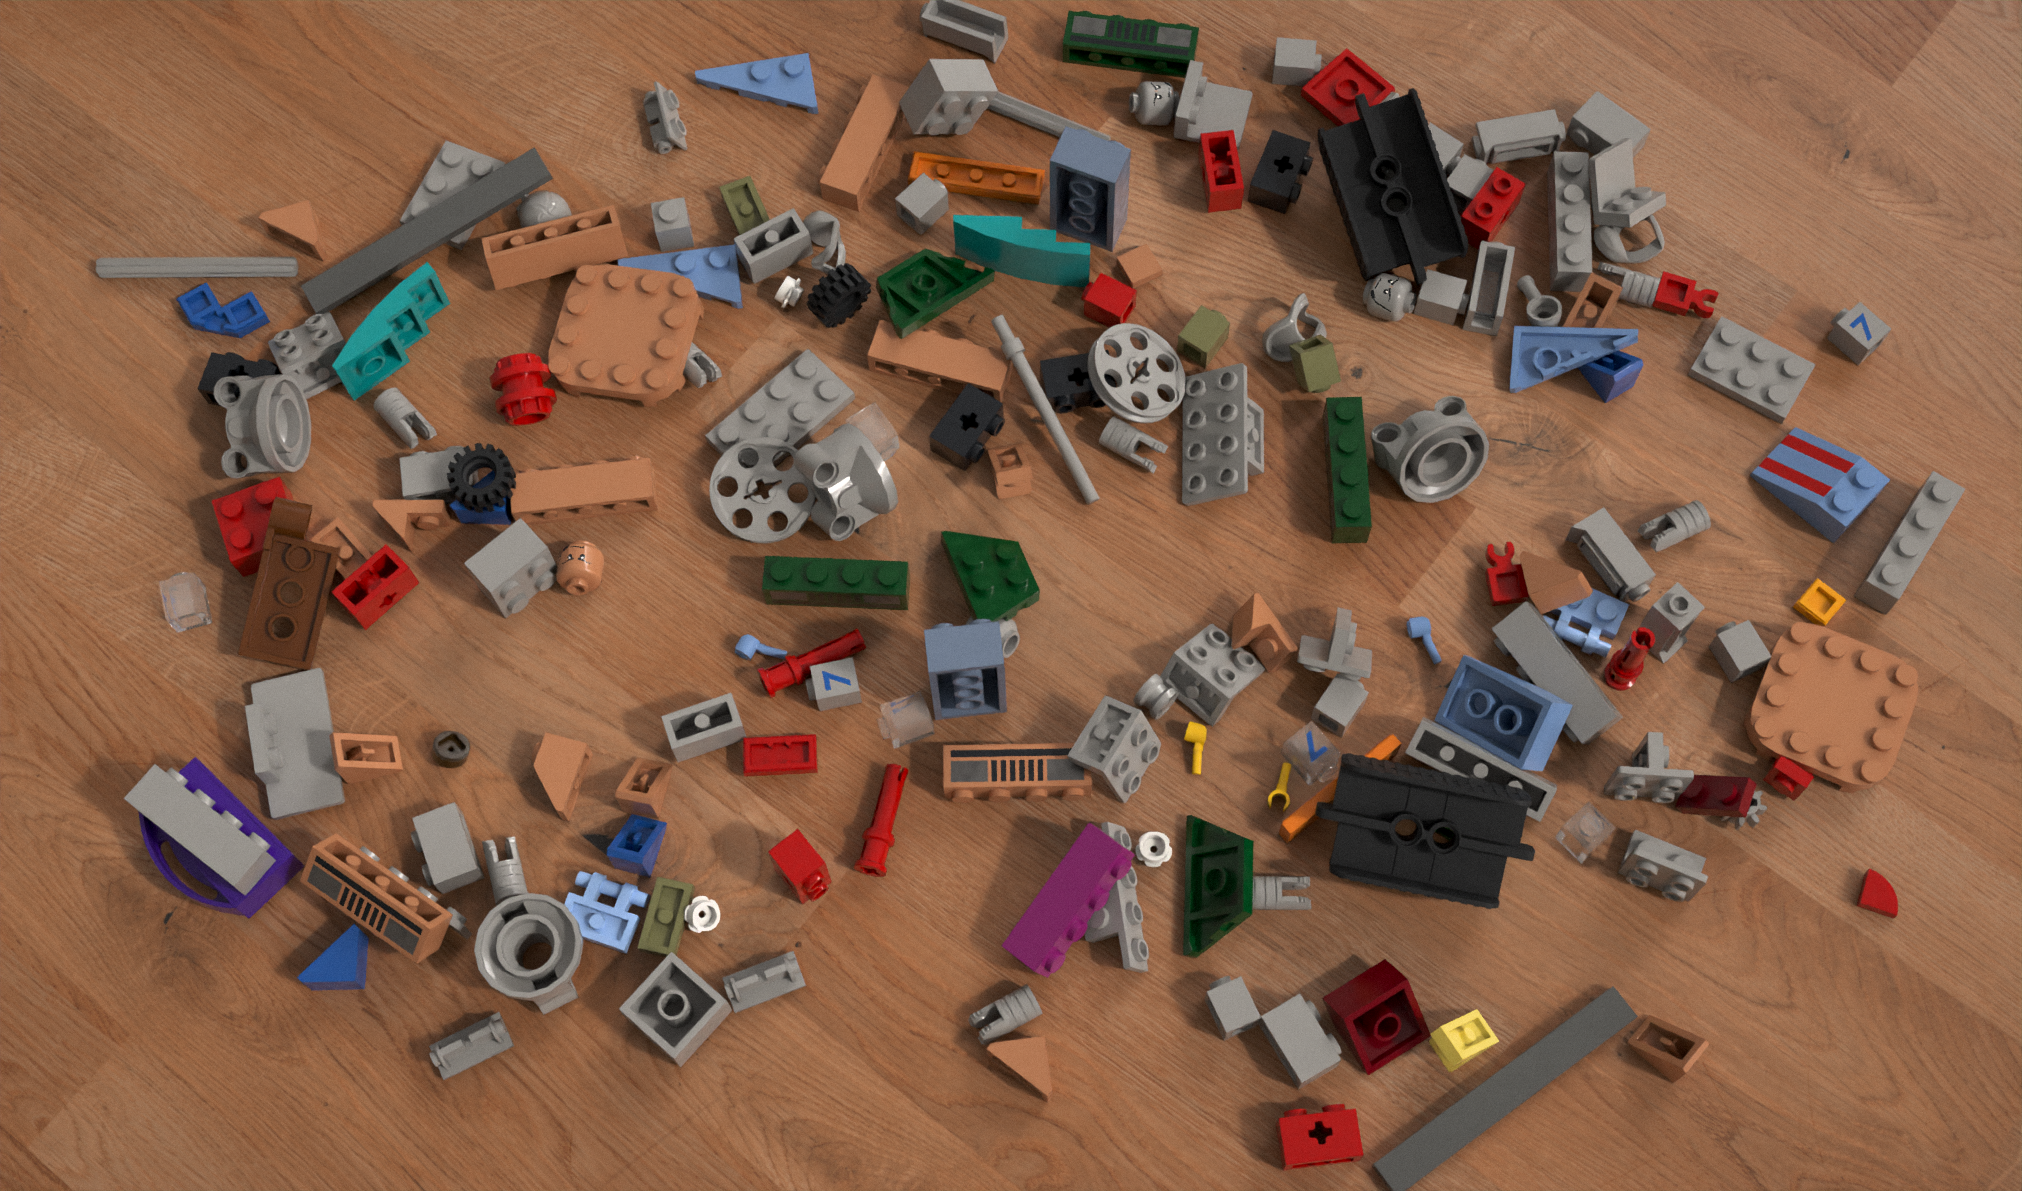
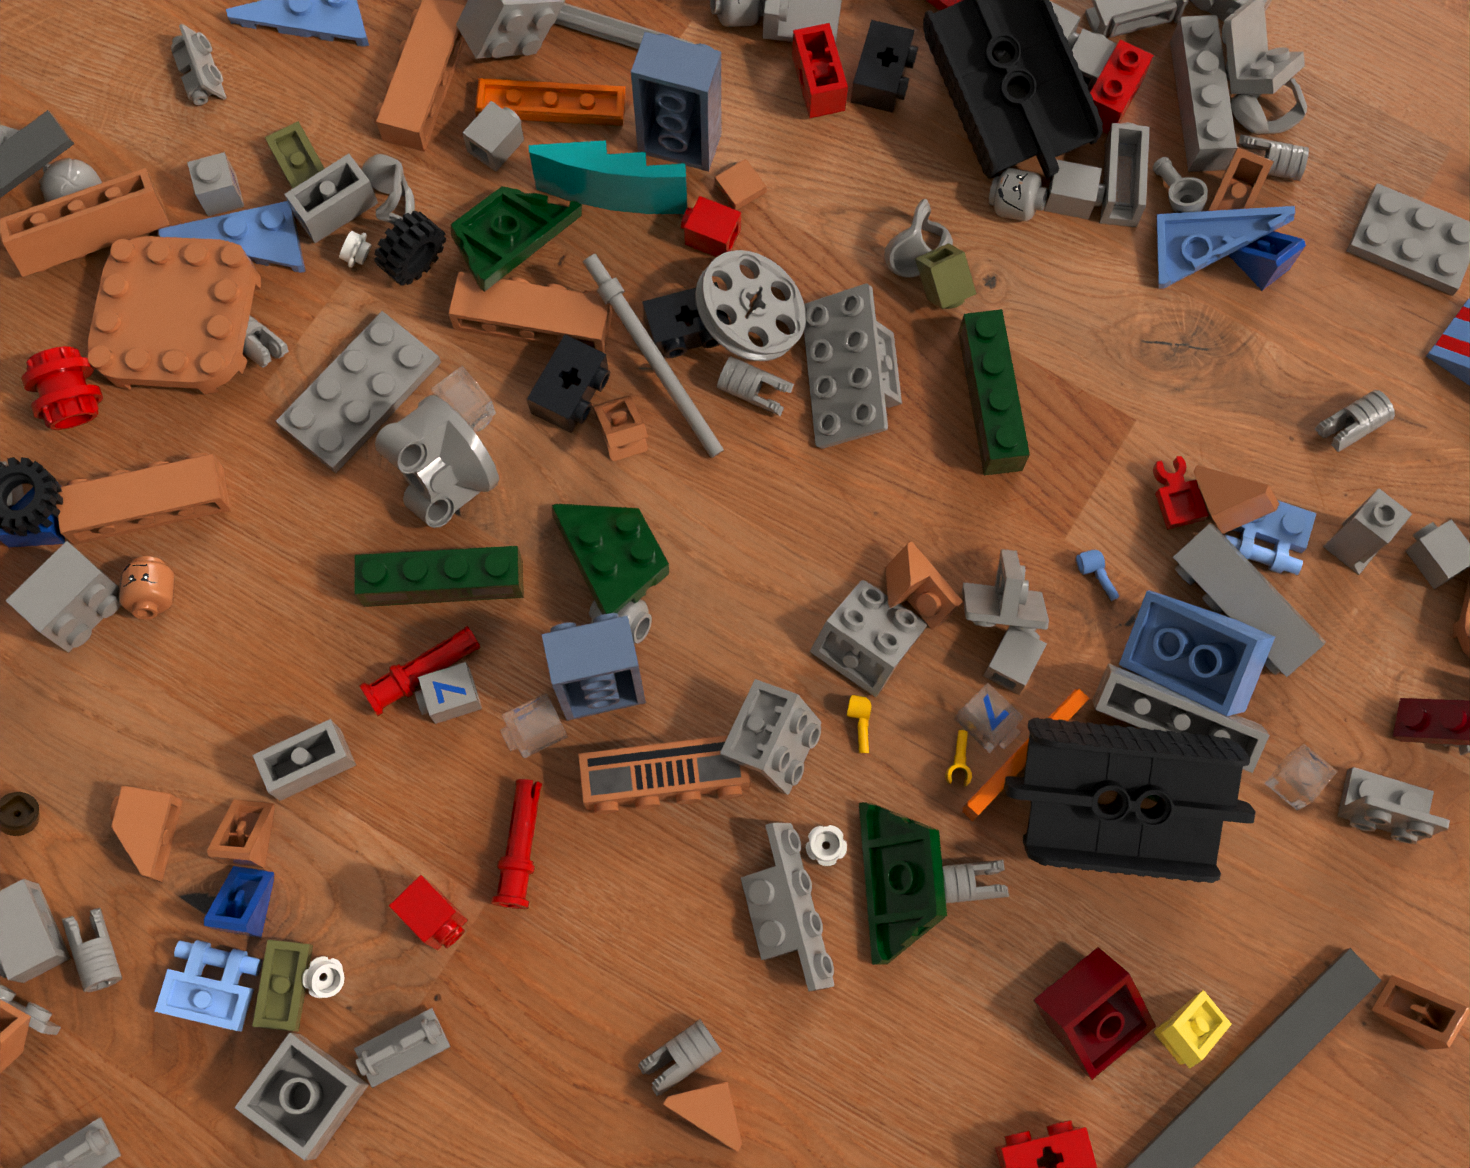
camera: 10 degrees left, 5 degrees up
light grey piece [474,893,583,1015] -> none
light grey wedge [709,437,816,544] -> none
medium blue hand [735,634,788,661] -> none
red plate [743,734,818,777] -> none
magenta brick [1002,822,1135,978] -> none
light grey wheel [1133,674,1179,720] -> none
olive brick [1177,305,1230,368] -> none
light grey brick [1204,976,1261,1041] -> none
light grey brick [1259,994,1342,1090] -> none
light grey piece [1371,396,1489,503] -> none
light grey window [1565,507,1656,602] -> none
red pin [1604,627,1655,691] -> none
light grey bracket [1604,732,1694,803] -> none
red plate [1652,271,1719,318] -> none

